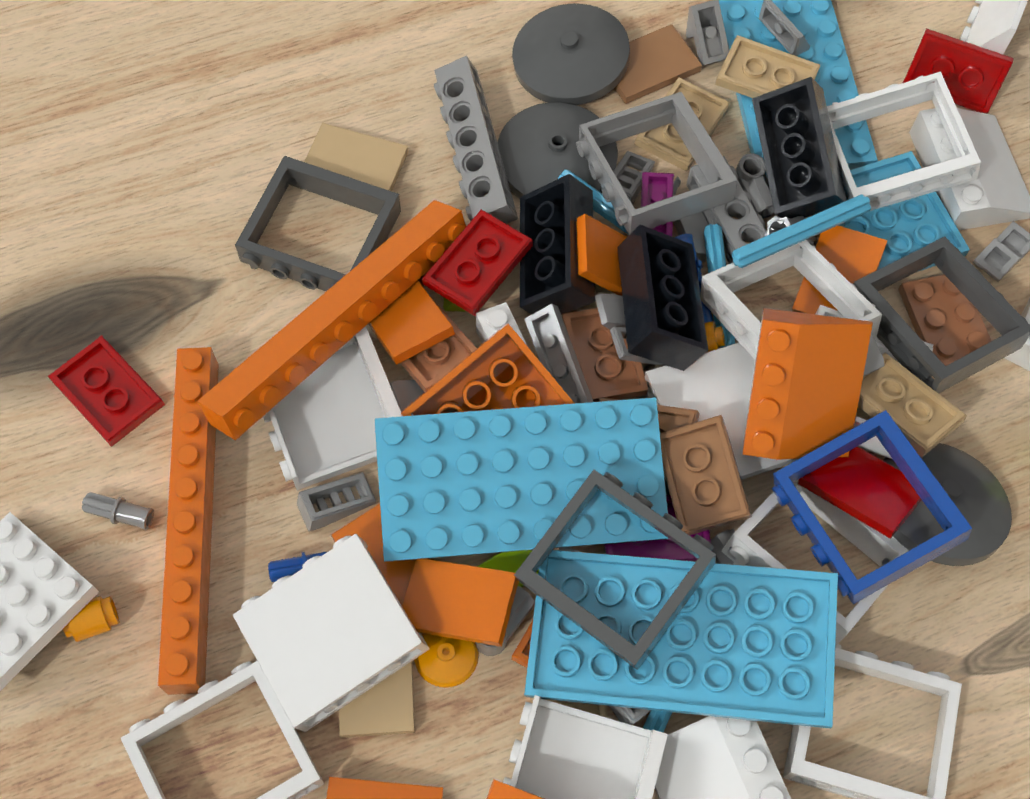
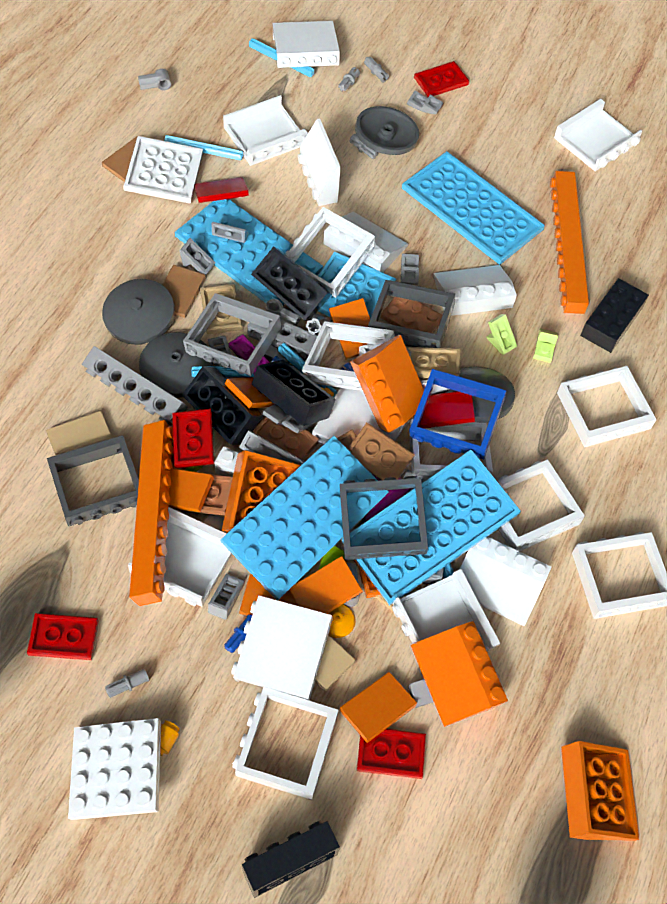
camera: 45 degrees left, 5 degrees down
orange brick [158,347,219,695] -> none
tan tile [715,35,820,98] -> none
medium azure axle [731,195,871,268] -> none
red tile [903,28,1014,114] -> none

